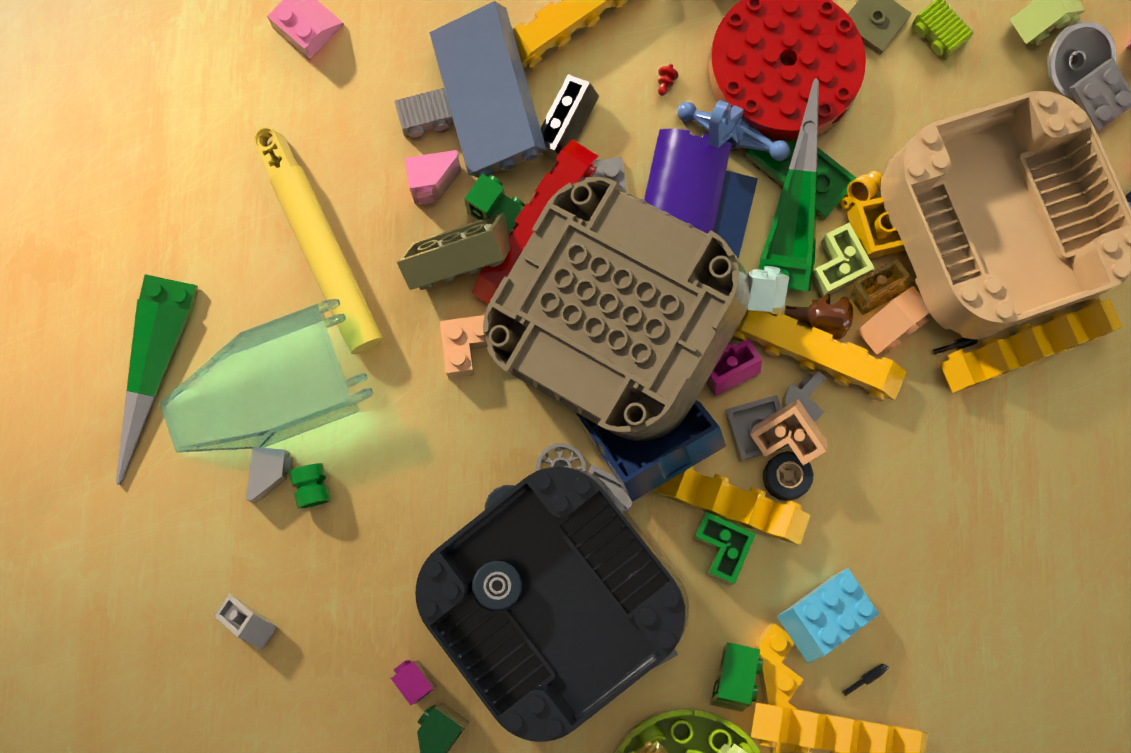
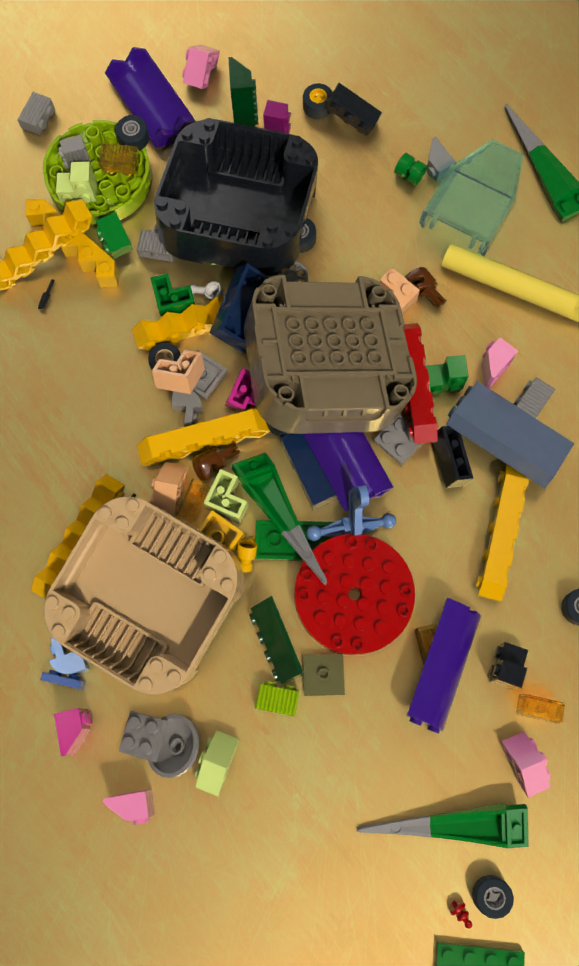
camera: 145 degrees right, 5 degrees down
light grey slope [214,593,277,650] -> none
olive slope [397,212,510,290] -> none
black wheel [472,561,522,612] -> none
red hair [658,64,679,96] -> none
light aqua brick [747,266,789,312] -> none
medium azure brick [777,568,879,663] -> none
none -> light grey brick [137,230,175,263]
none -> white bar [191,281,224,300]
none -> dark green slope [249,596,304,685]
none -> black wheel [303,83,332,119]
none -> black brick [324,83,382,136]
none -> reddish brown piece [404,267,447,309]

